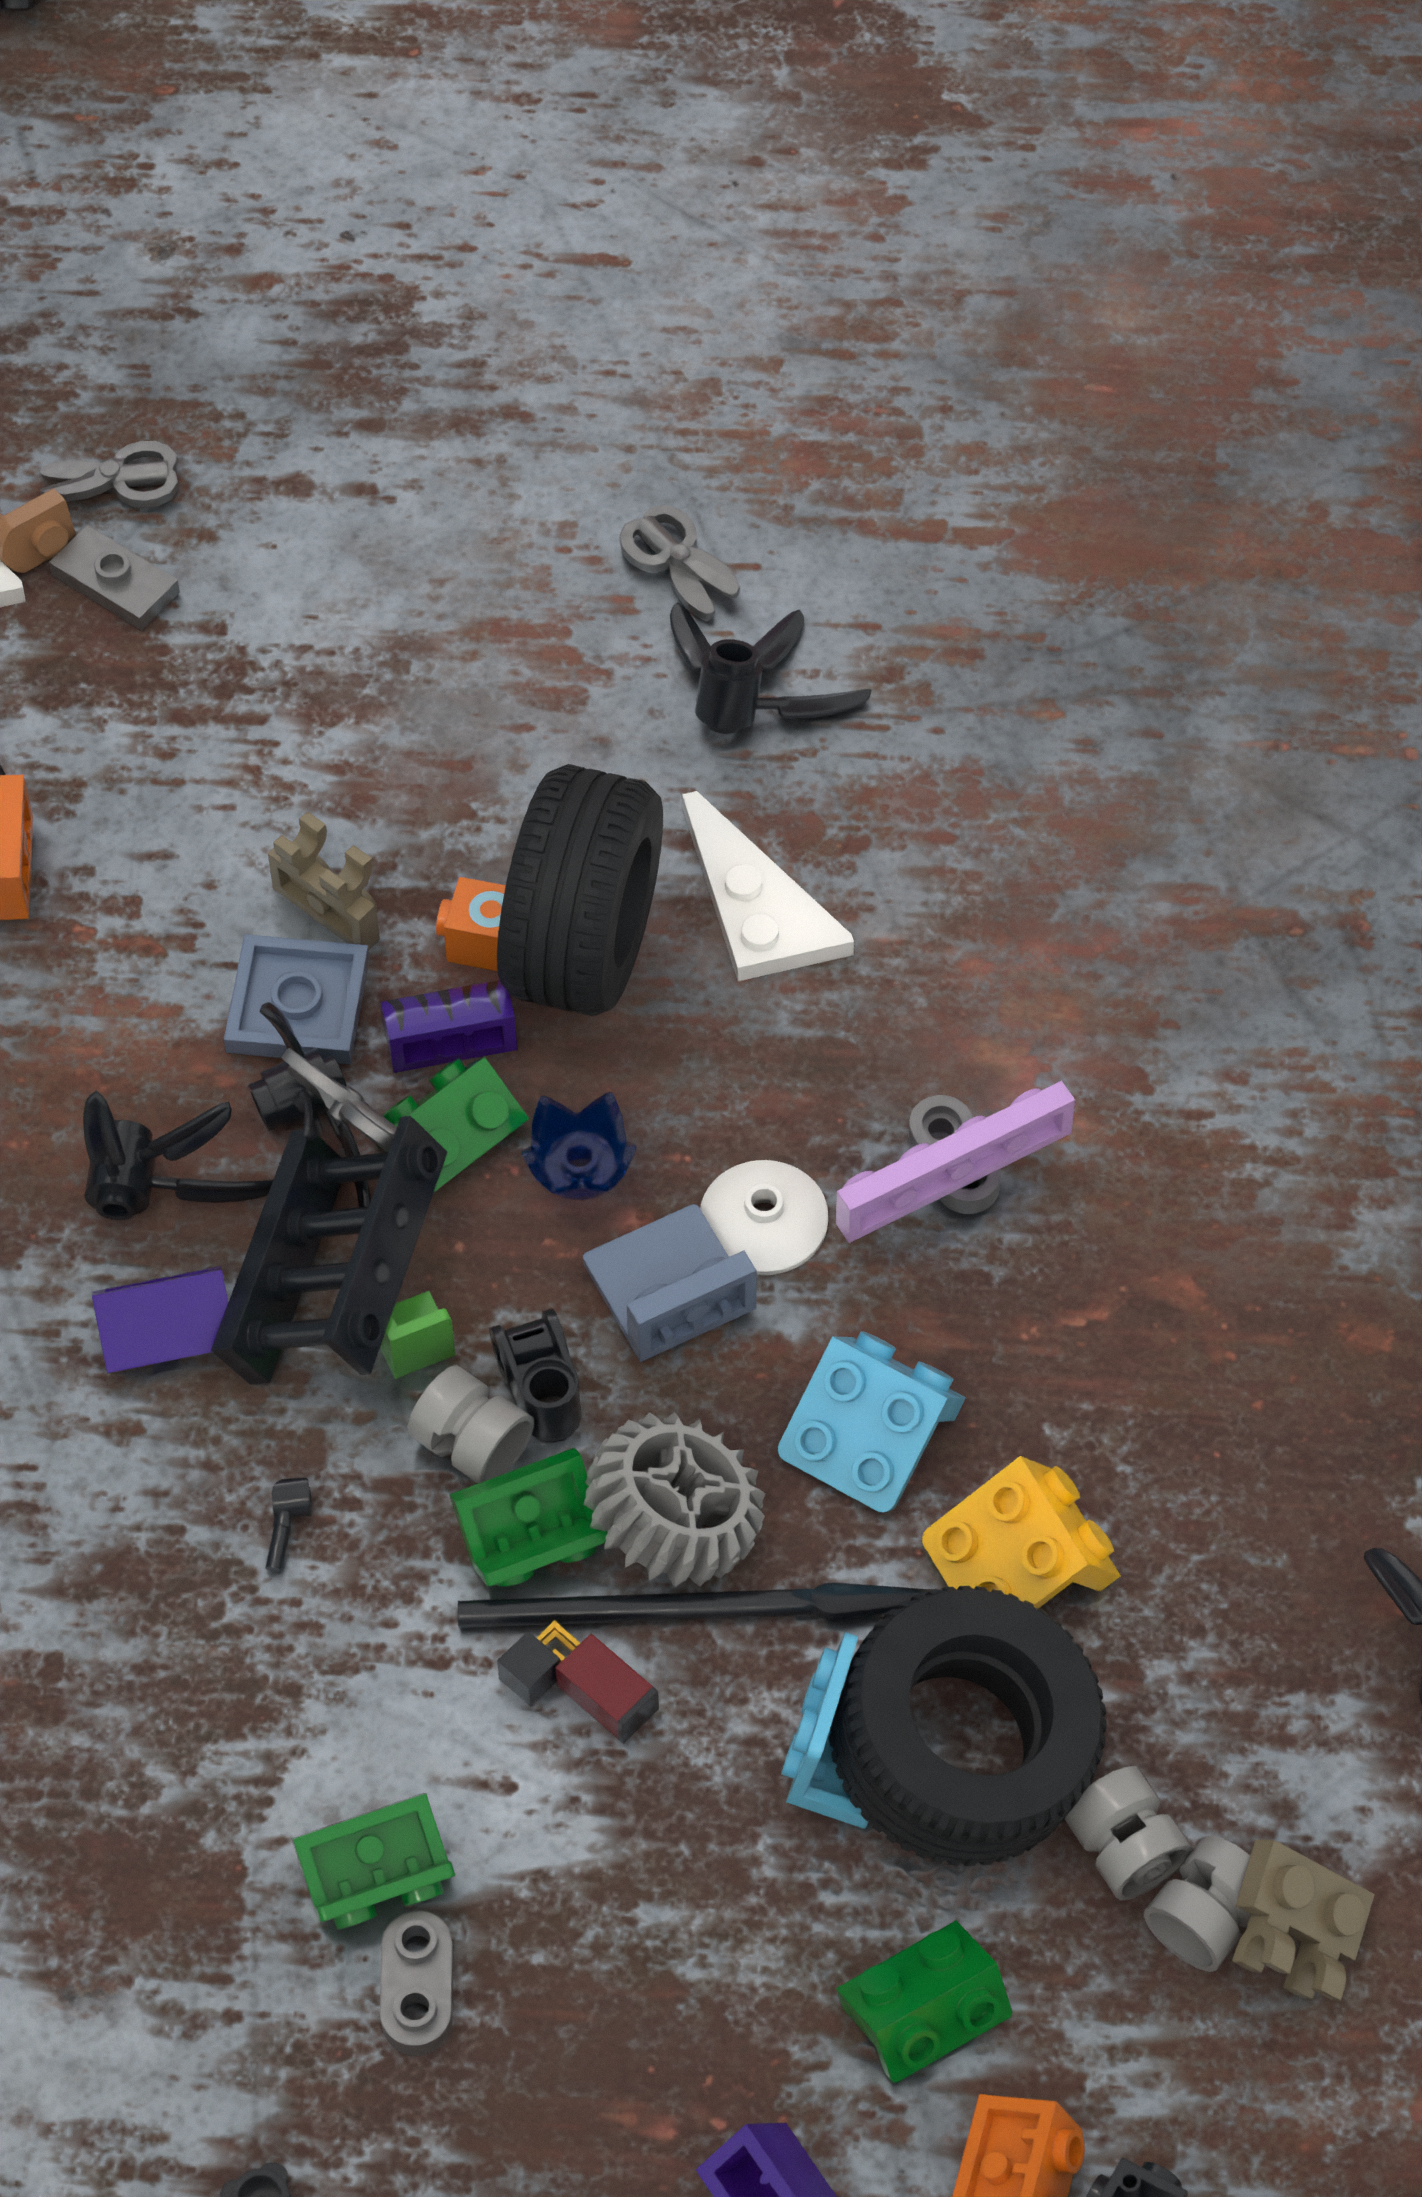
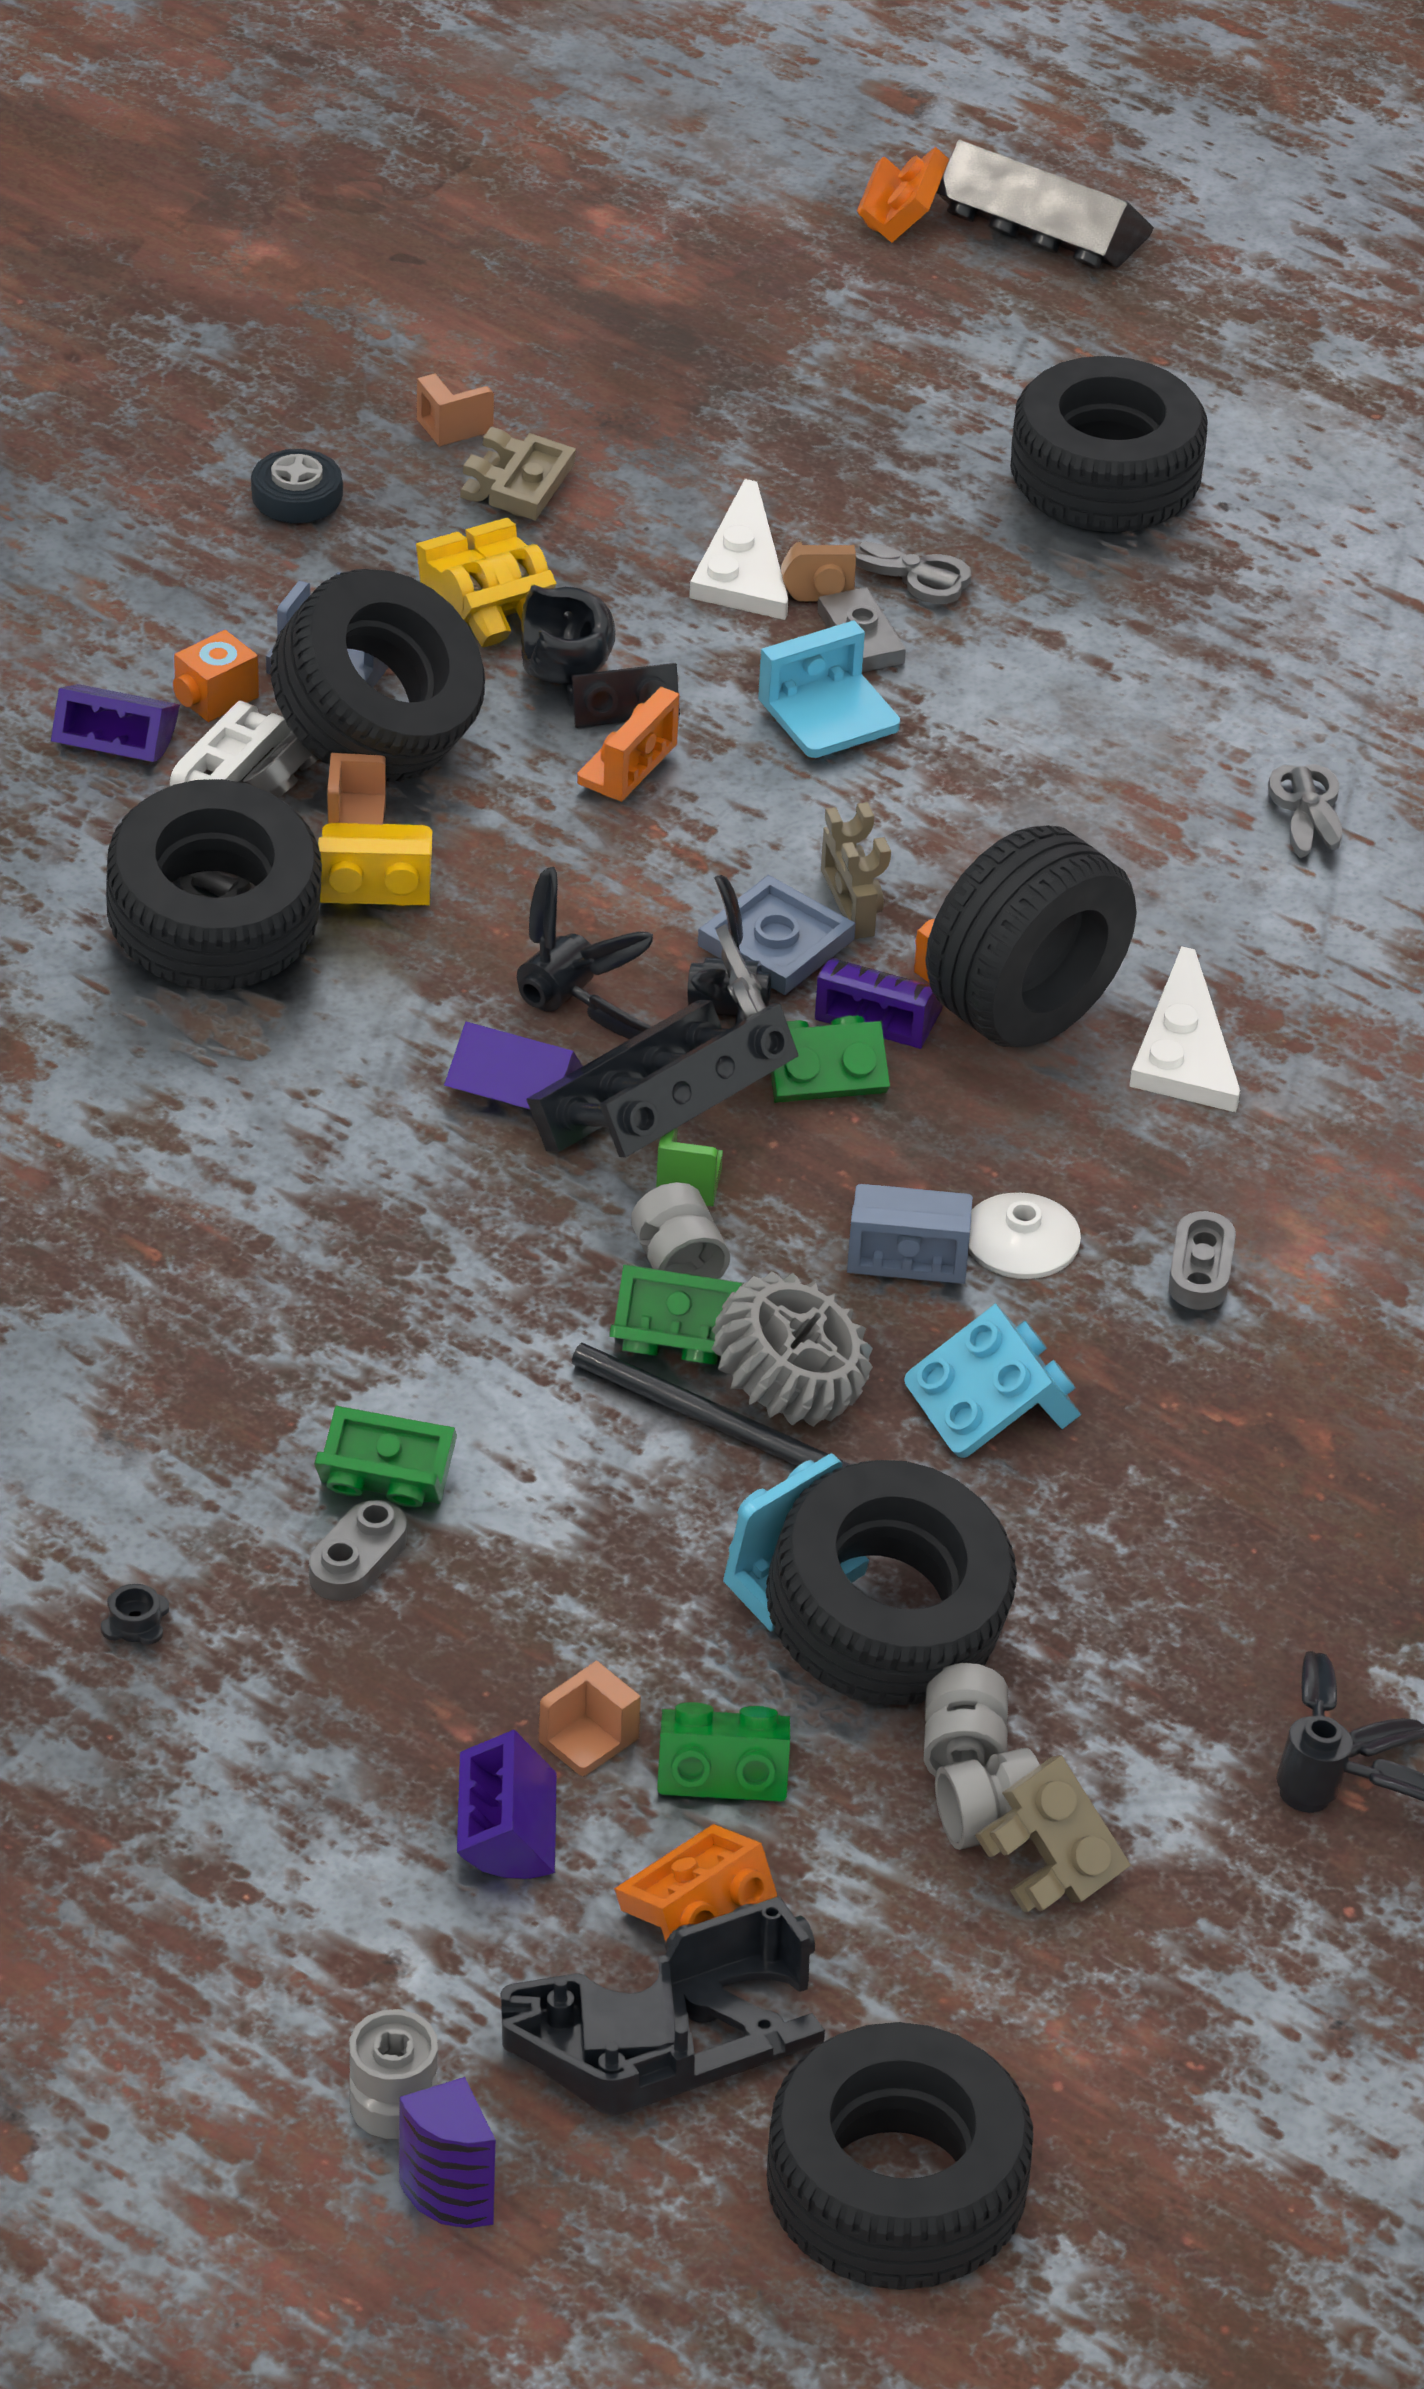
camera: 30 degrees right, 15 degrees down
black hand [265,1478,312,1572] -> none
black piece [489,1308,582,1442] -> none
piece [497,1620,659,1744] -> none
clear blue piece [521,1092,637,1201] -> none
black plant [670,602,871,734] -> none
lavender plate [836,1081,1075,1243] -> none
yellow bracket [922,1456,1121,1609] -> none
none -> nougat panel [539,1660,641,1776]
none -> medium azure bracket [758,620,900,758]
none -> black tyre [1010,356,1208,532]

